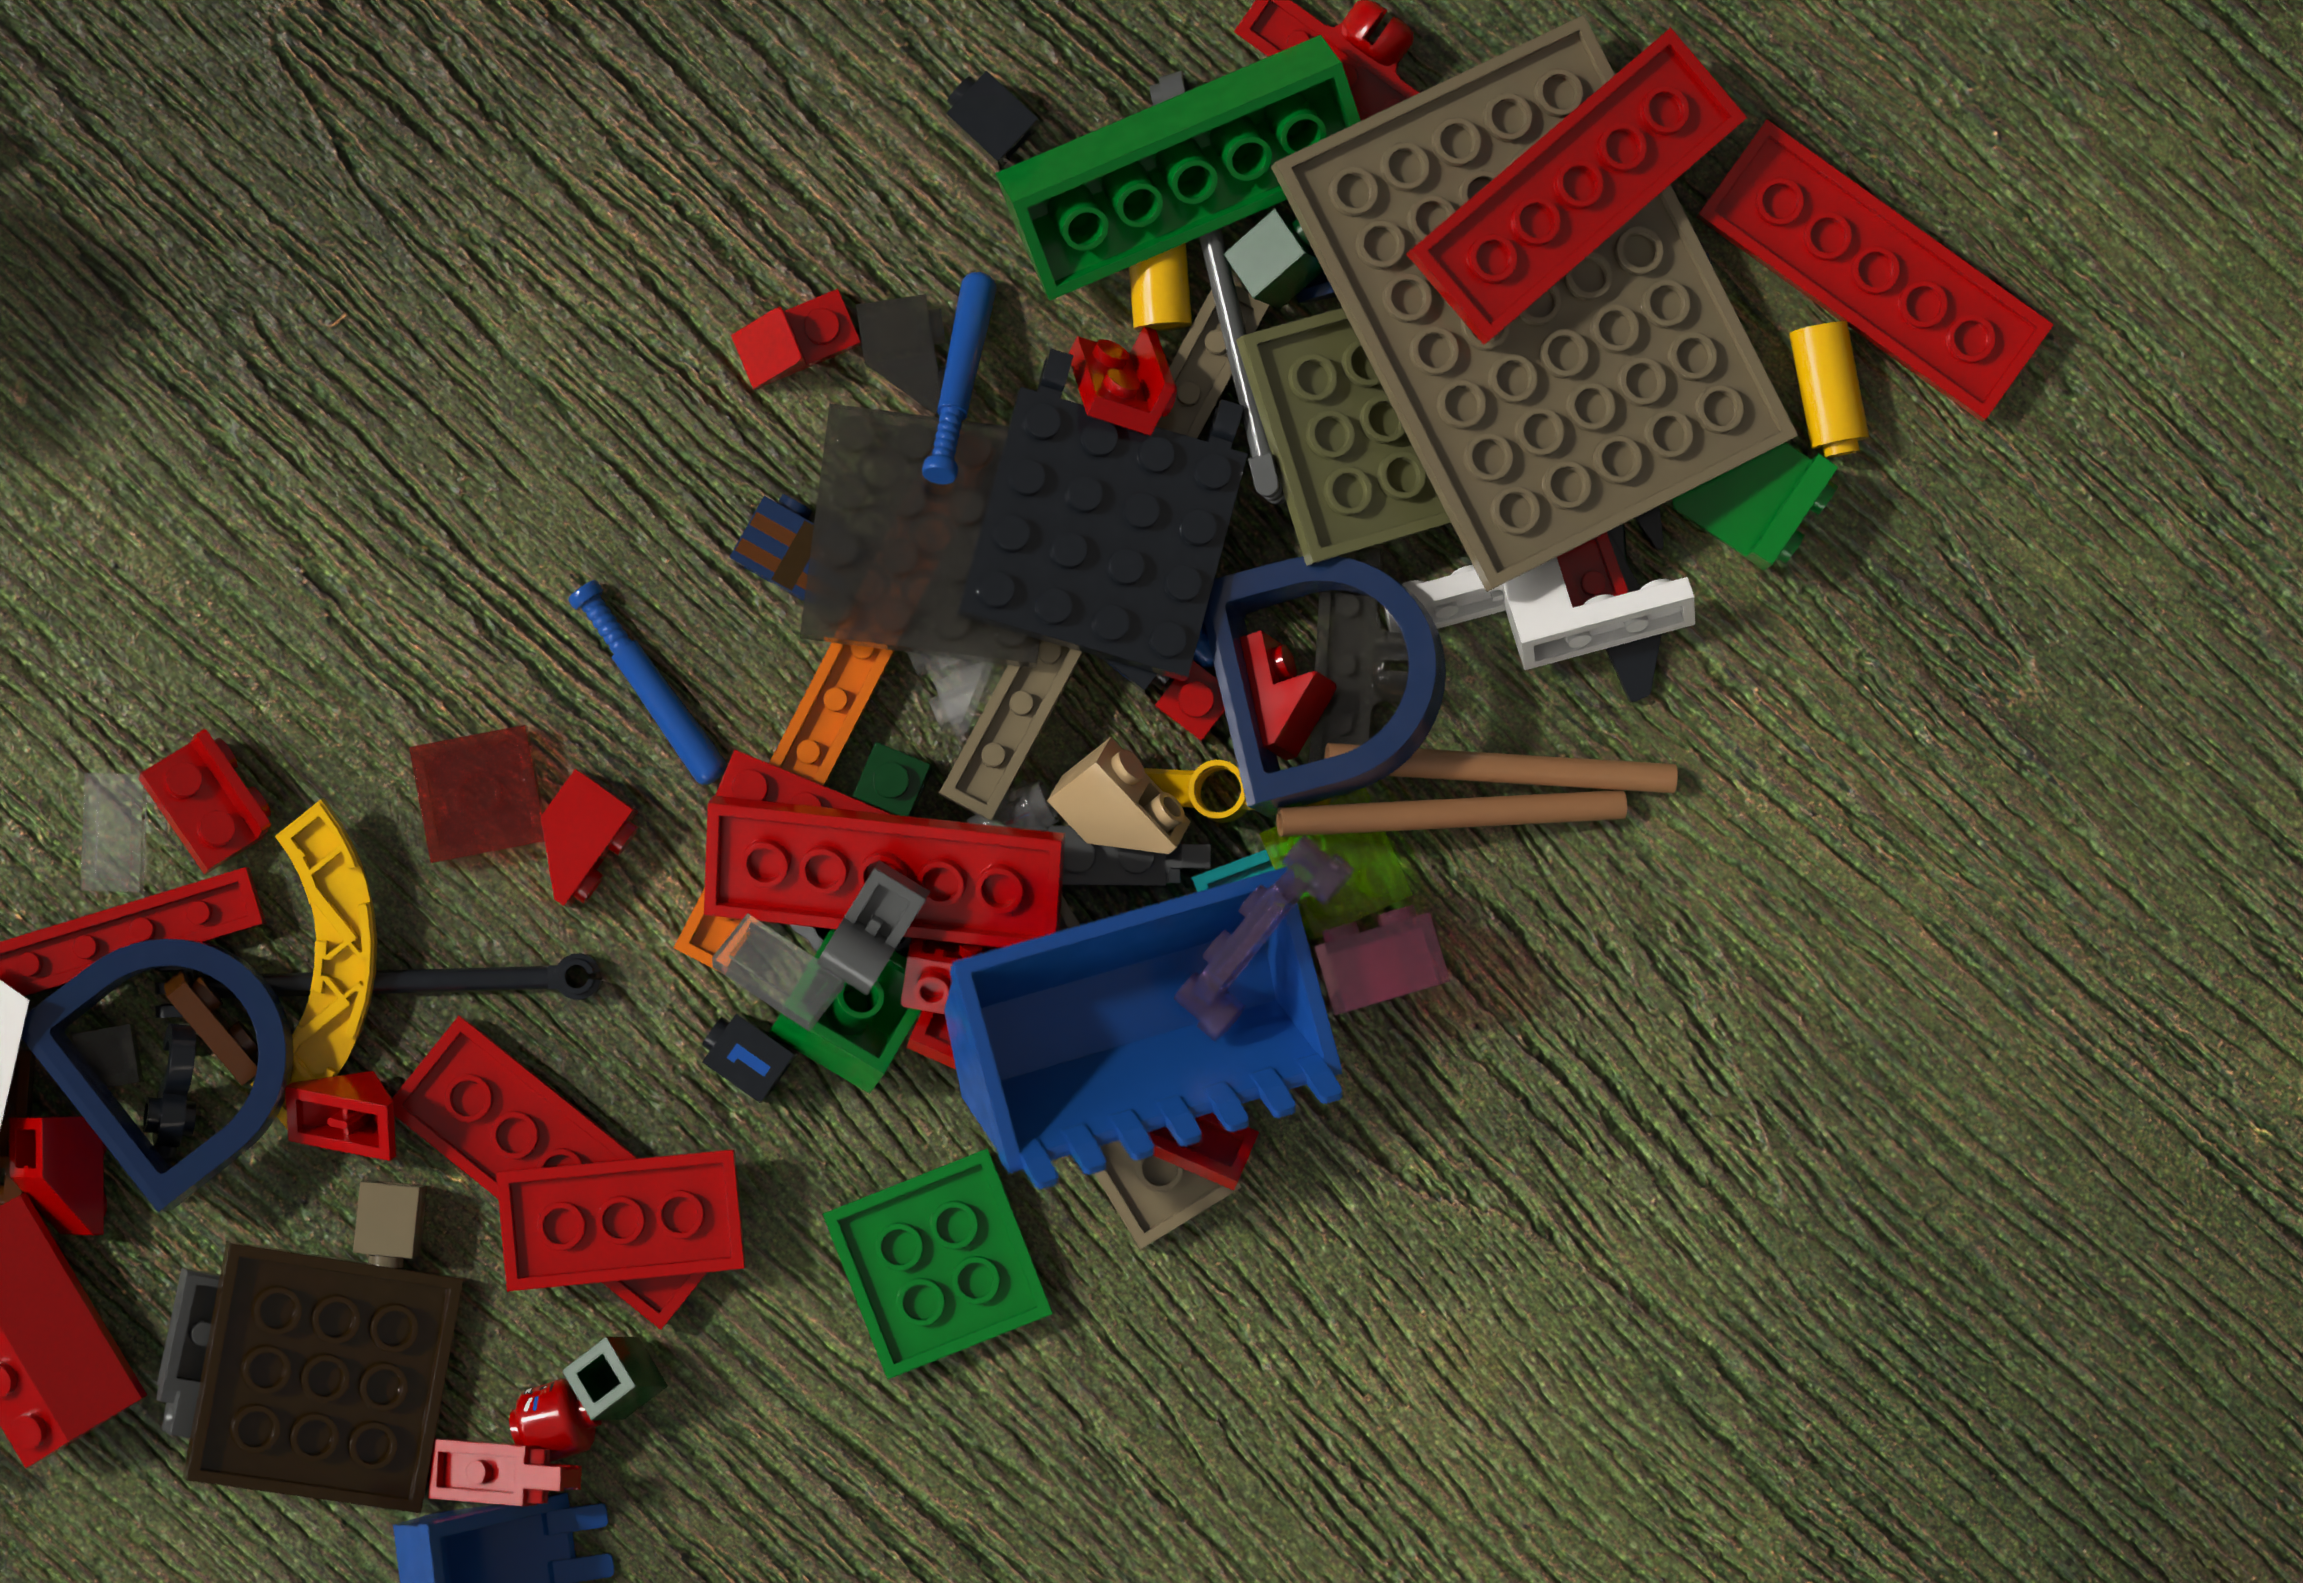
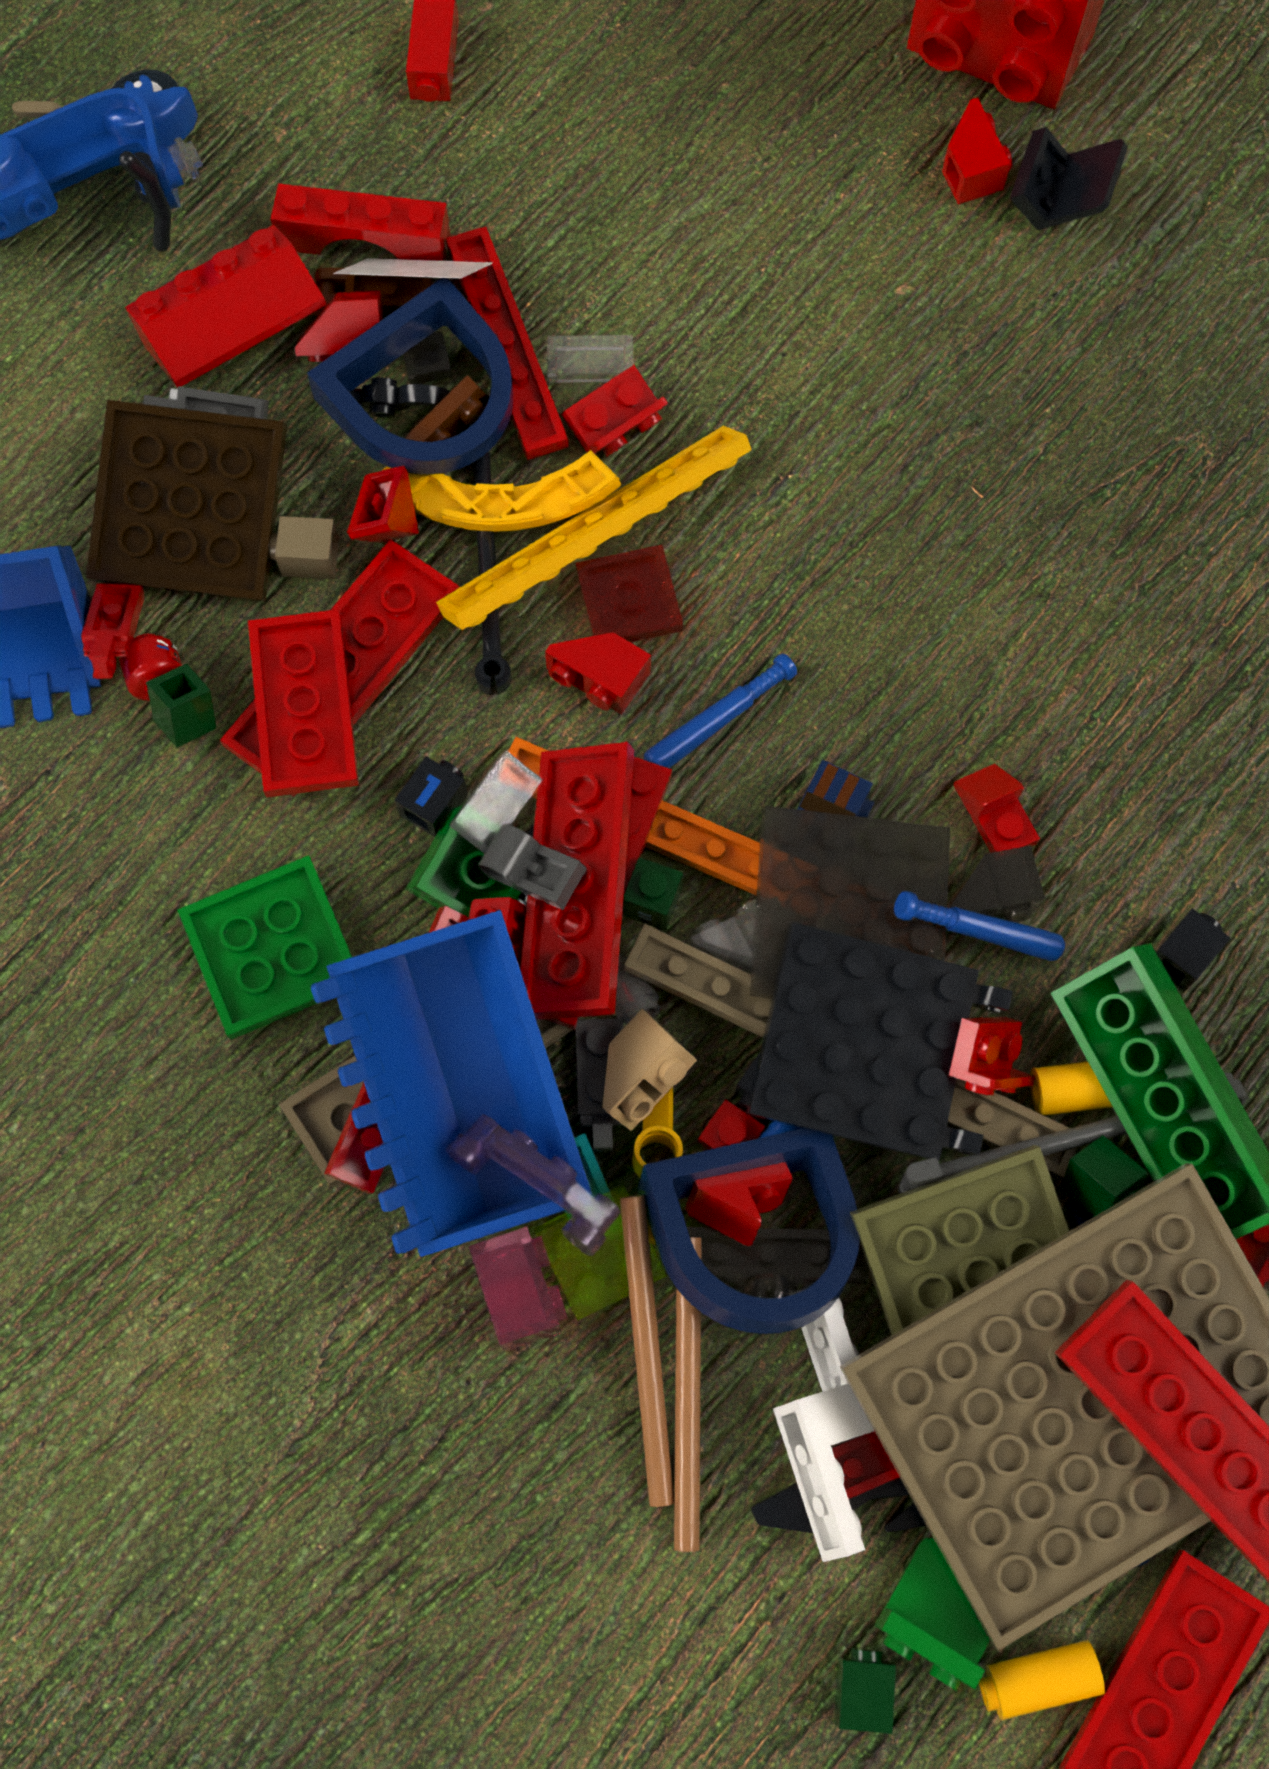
camera: 85 degrees right, 15 degrees down
none -> yellow plate [436,425,752,630]
none -> dark green brick [834,1648,896,1734]

